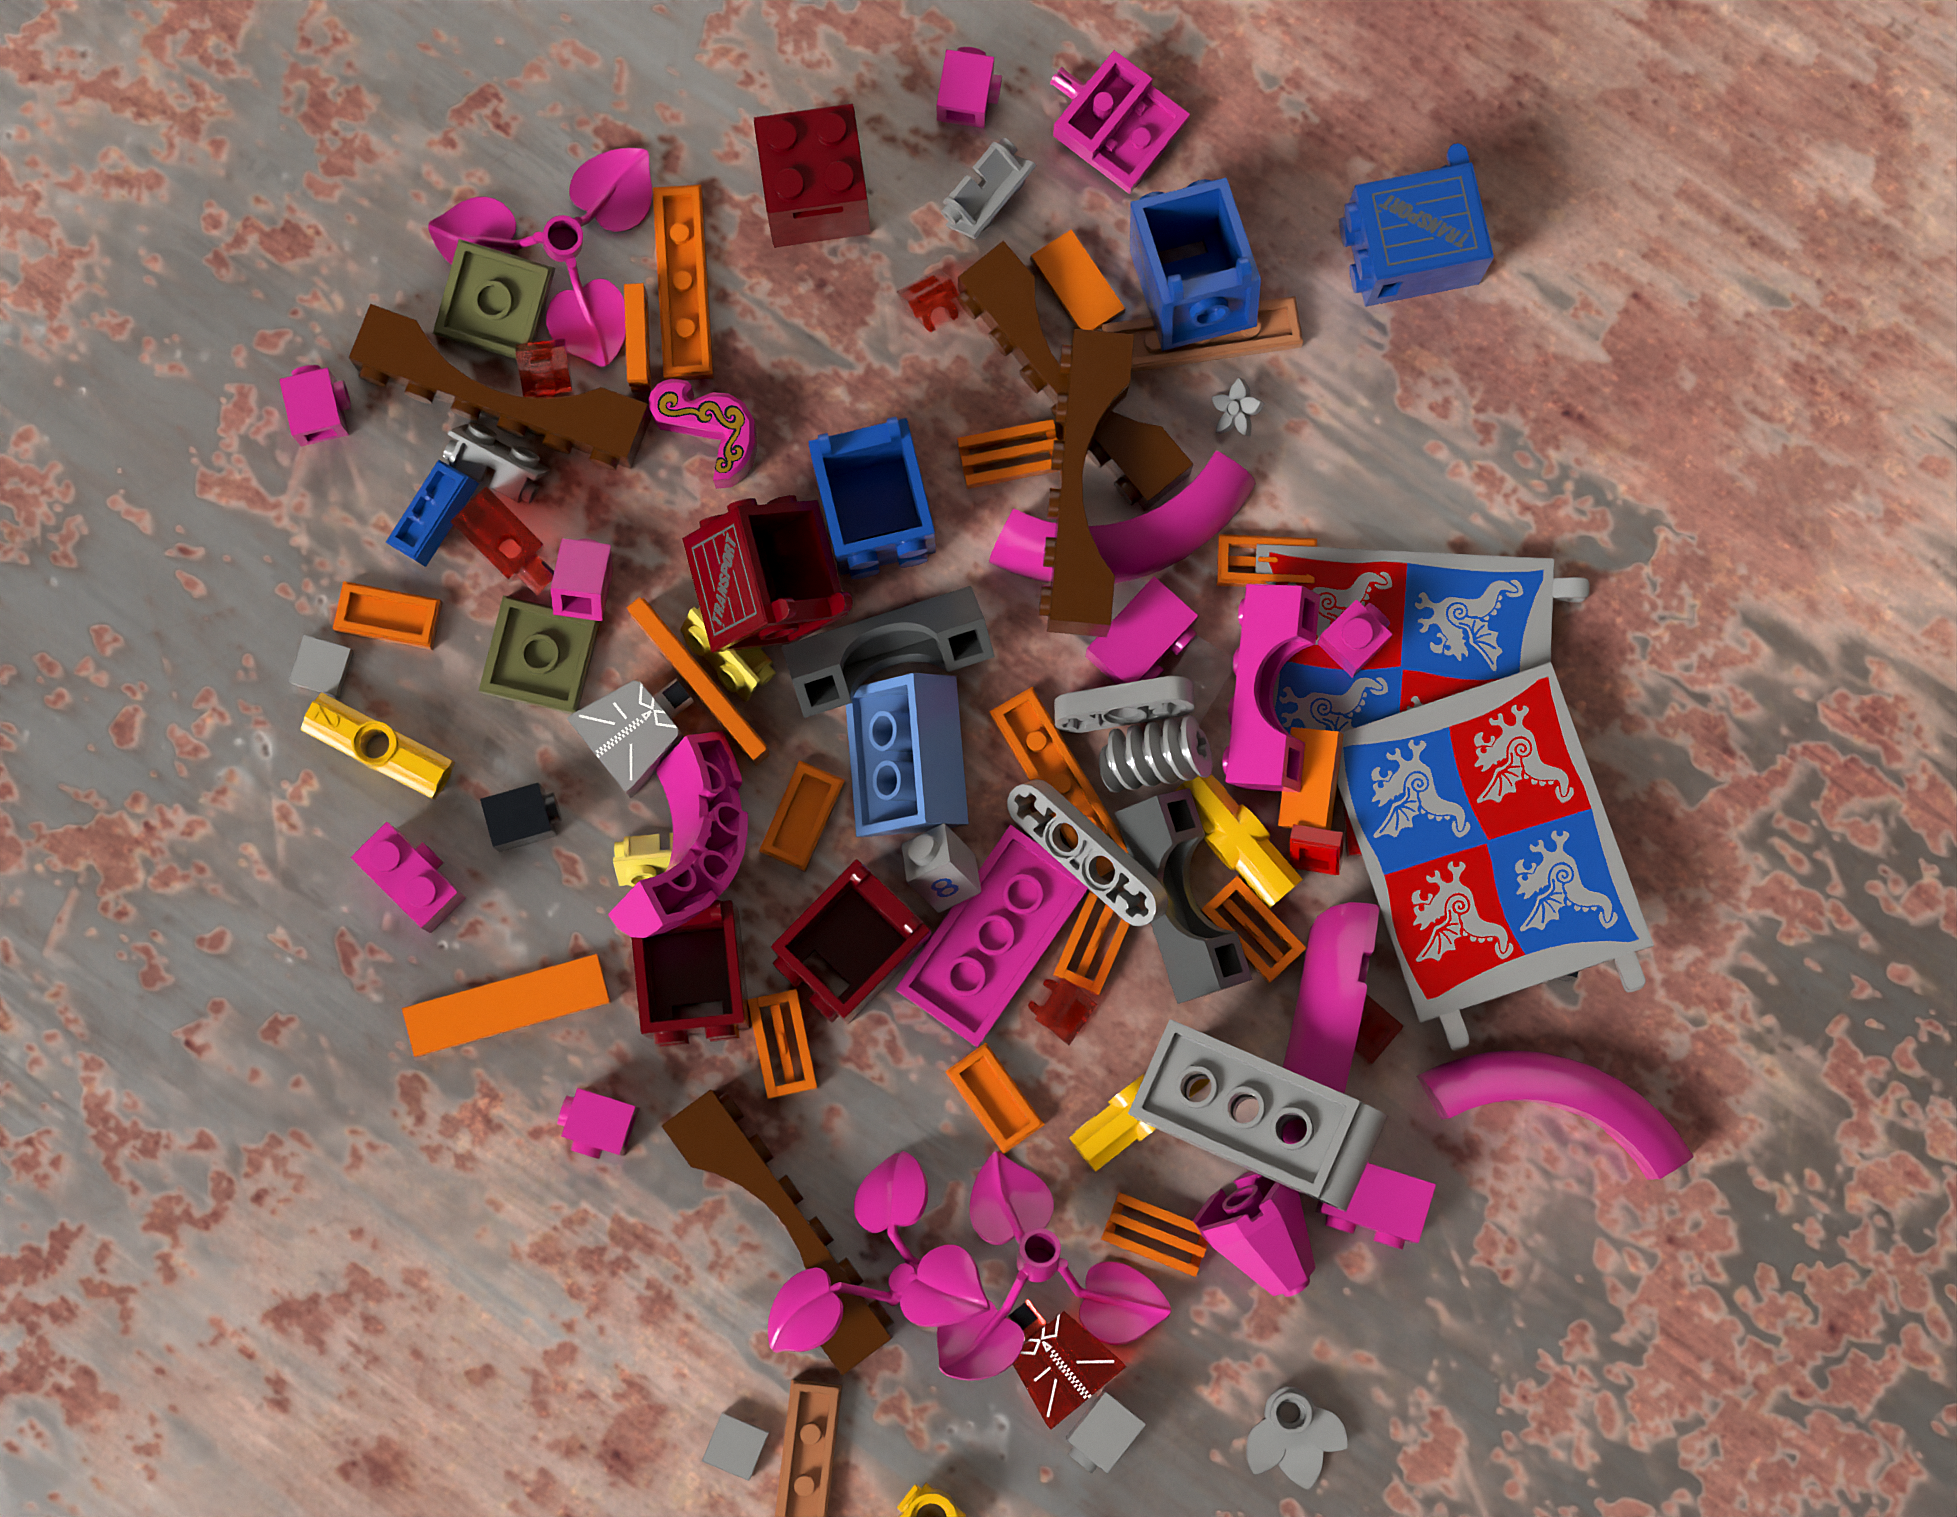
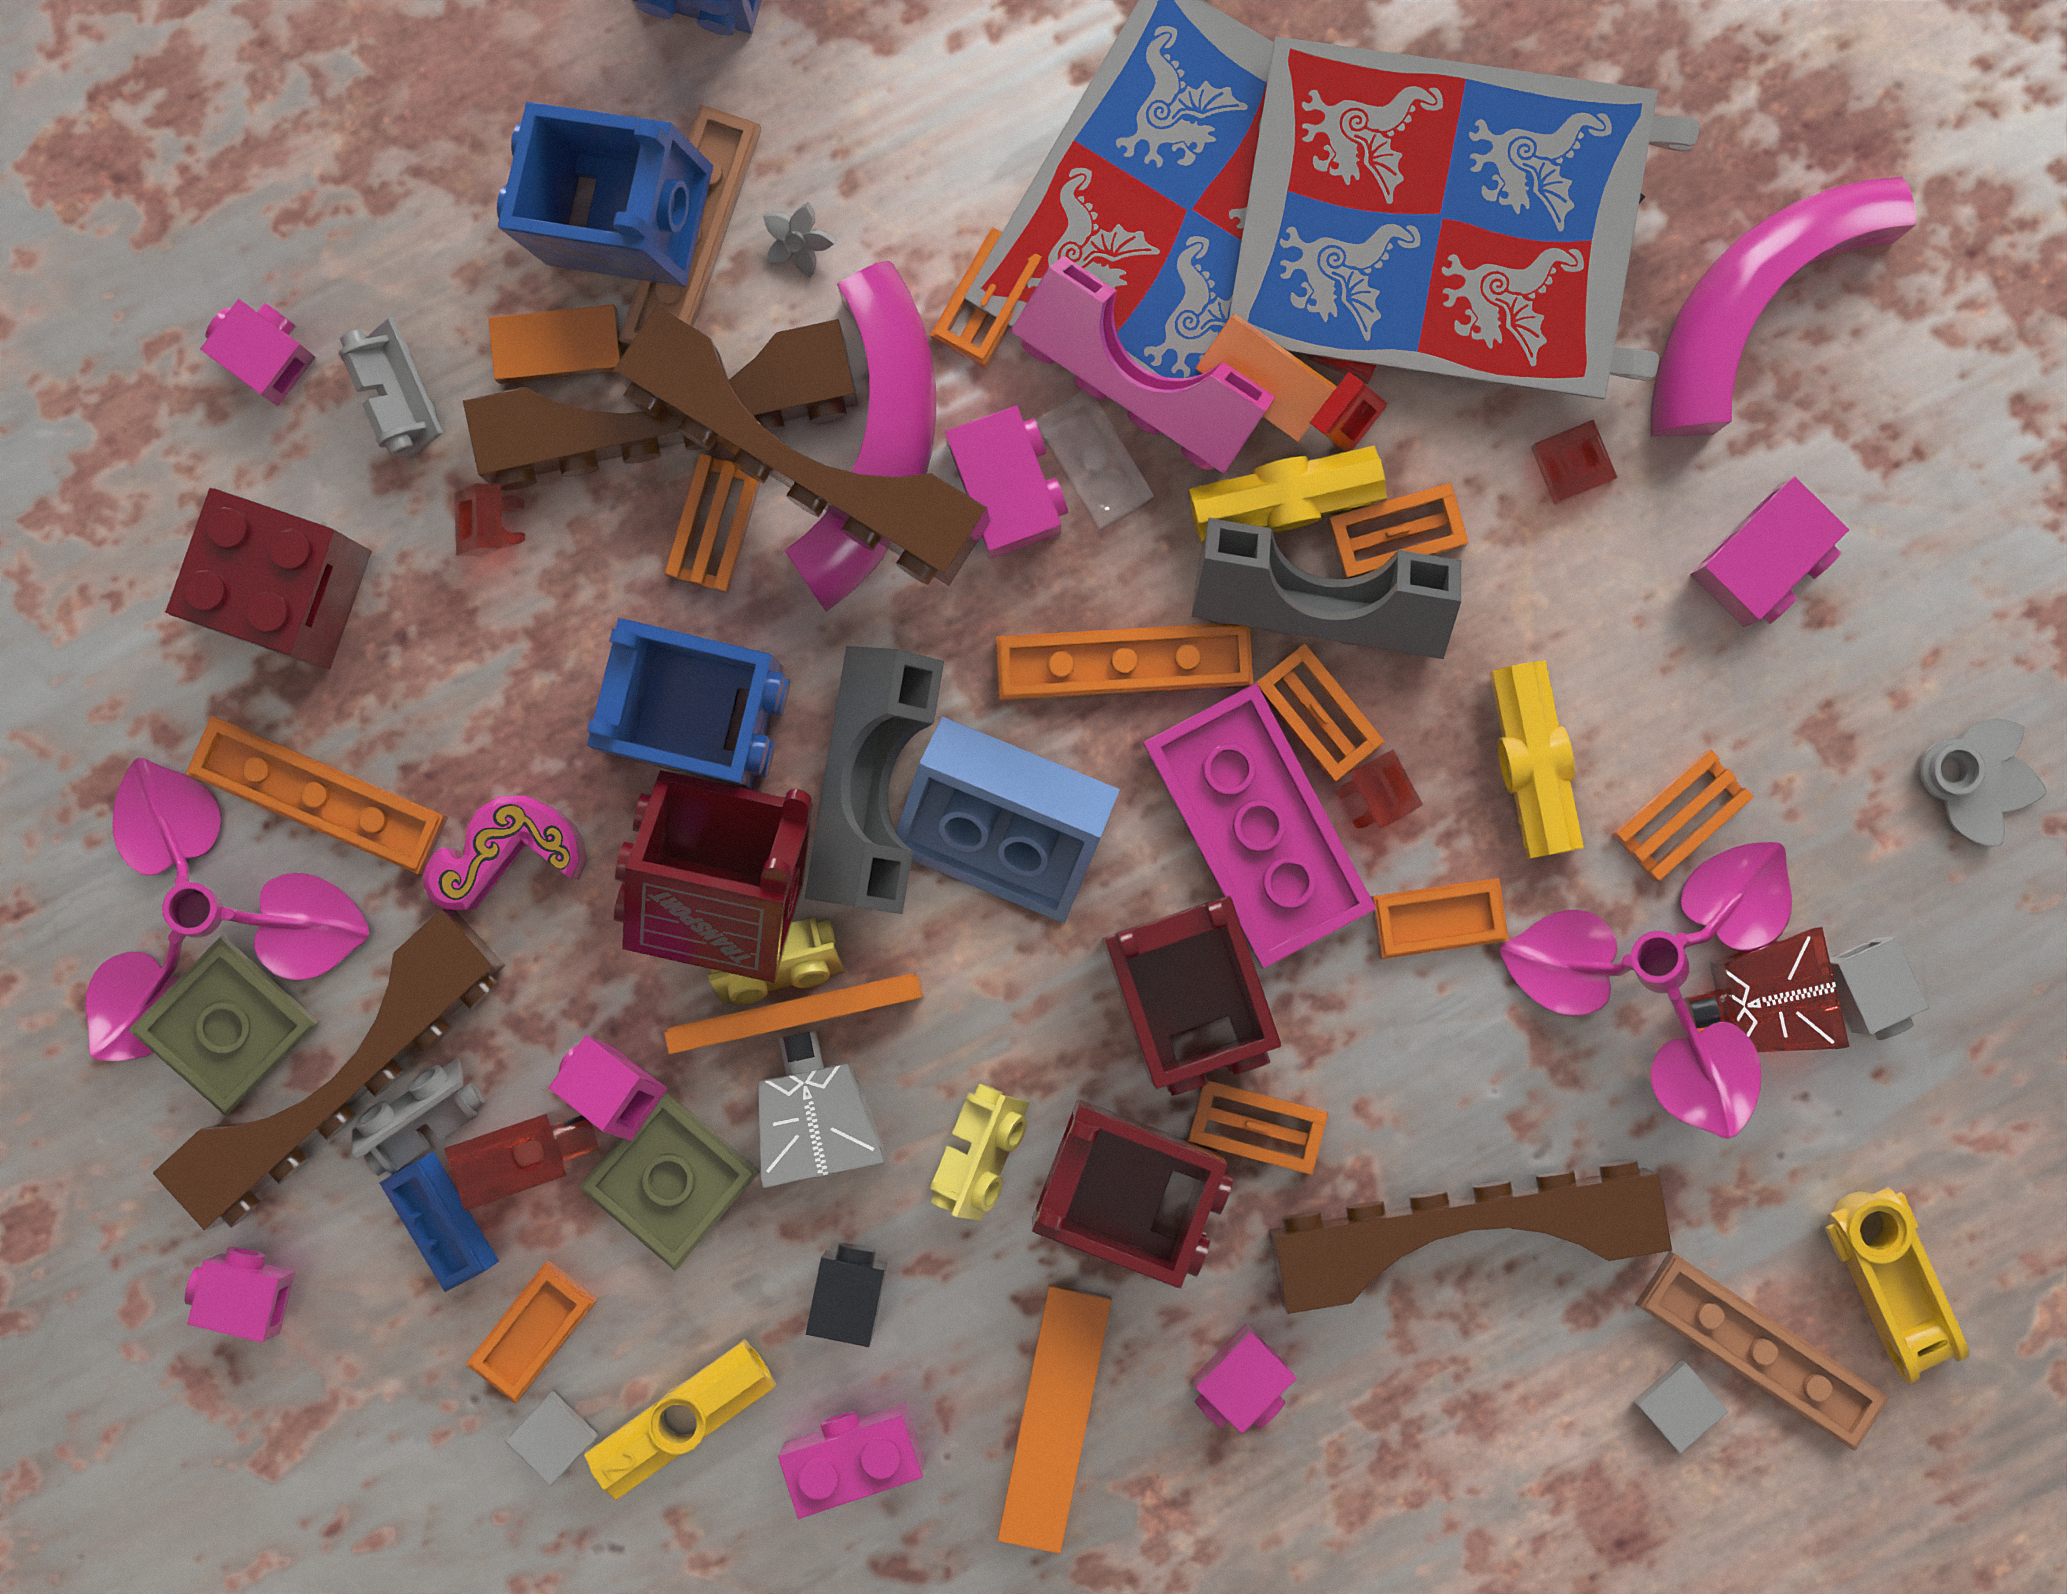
camera: 60 degrees left, 5 degrees up
clear red tile [515,338,573,398] -> none
dark pink brick [608,731,748,938] -> none
orange tile [624,283,651,392] -> none
orange tile [759,760,845,872] -> none
dark pink plant [768,1151,990,1353] -> none
light grey brick [902,823,981,913] -> none
light grey beam [1007,779,1168,927] -> none
dark pink plate [1050,50,1190,194] -> none
light grey beam [1054,676,1194,733] -> none
light grey piece [1099,715,1213,793] -> none
light grey hinge [1128,1019,1388,1212] -> none
dark pink cone [1193,1171,1316,1297] -> none
dark pink brick [1283,902,1380,1144] -> none
dark pink brick [1317,599,1392,678] -> none

